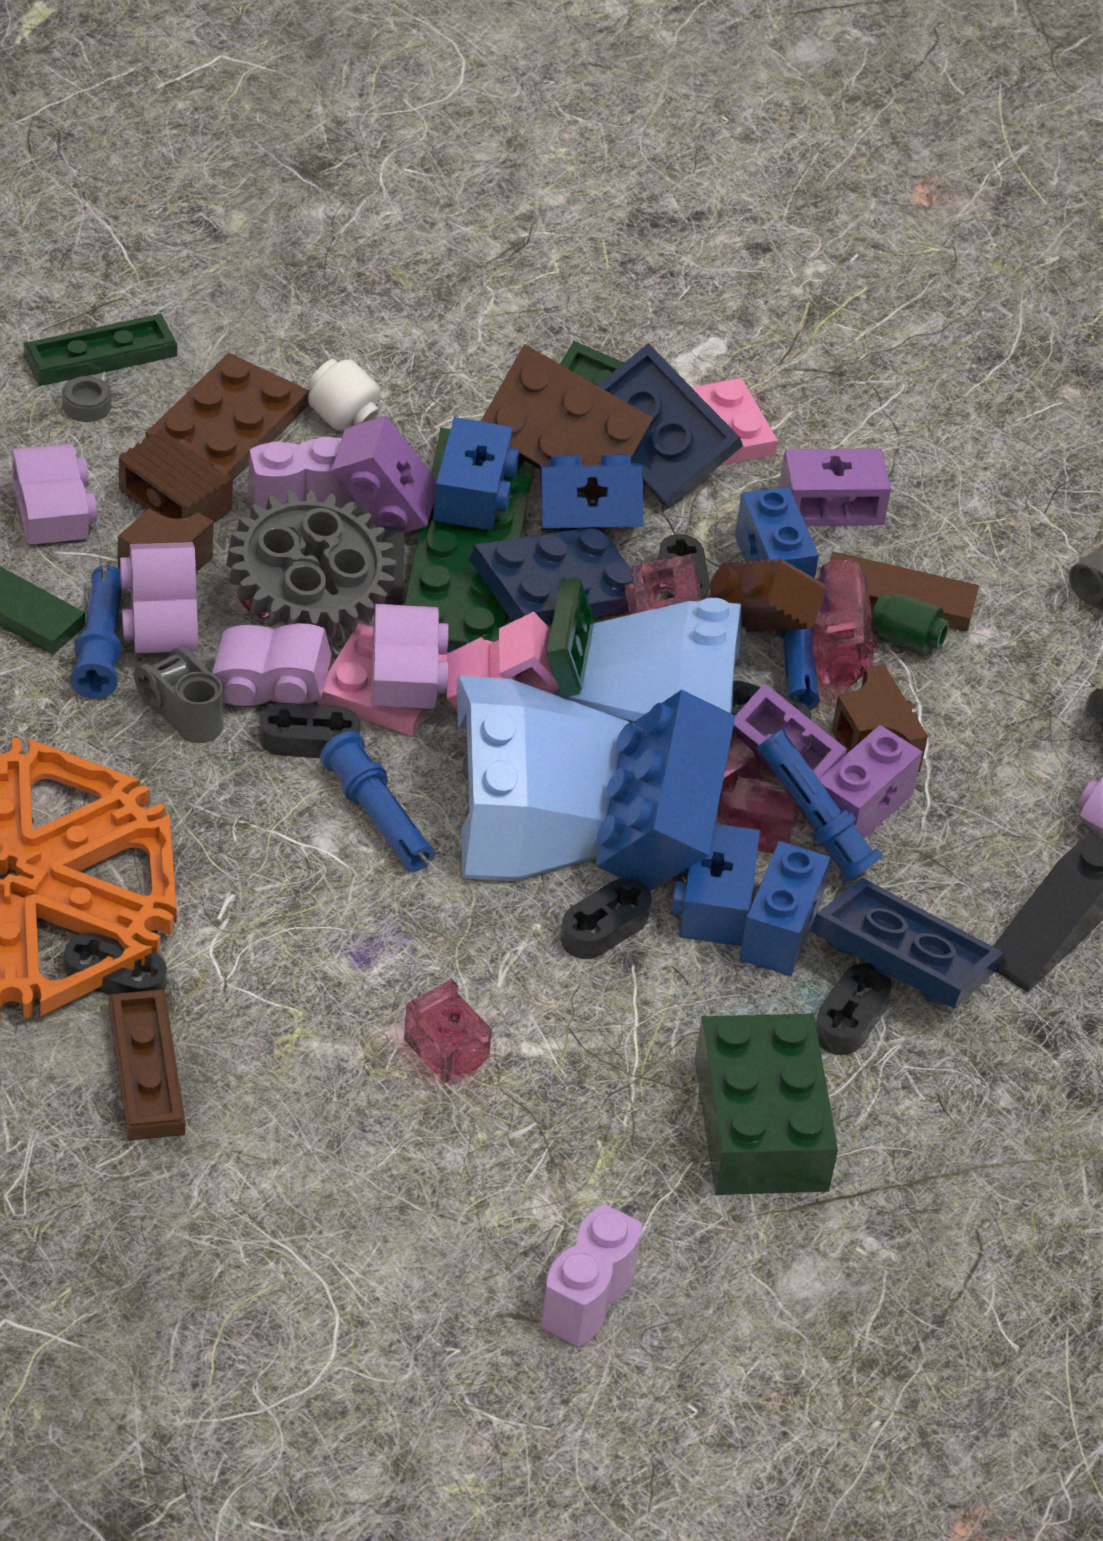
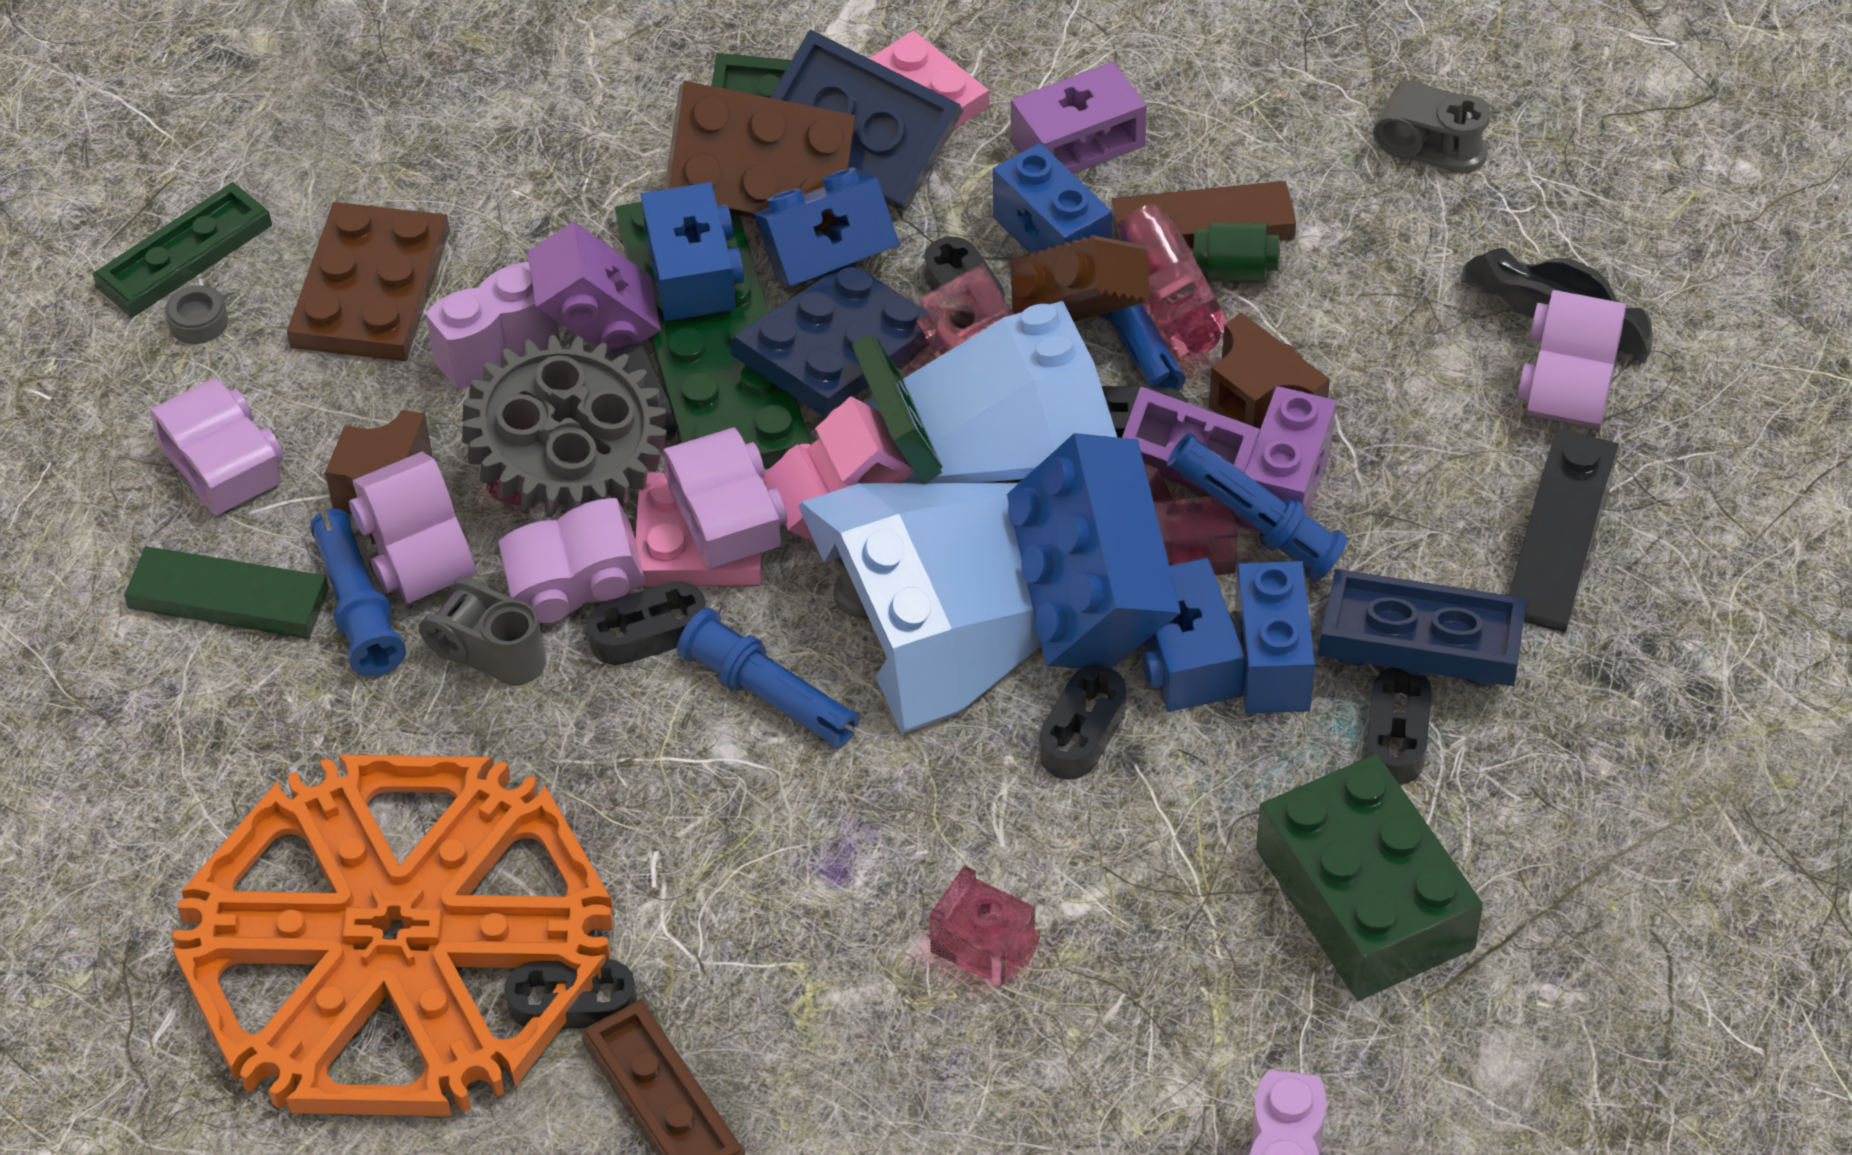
camera: 15 degrees left, 5 degrees up
reddish brown brick [119,429,233,521] -> none
white head [307,359,380,432] -> none

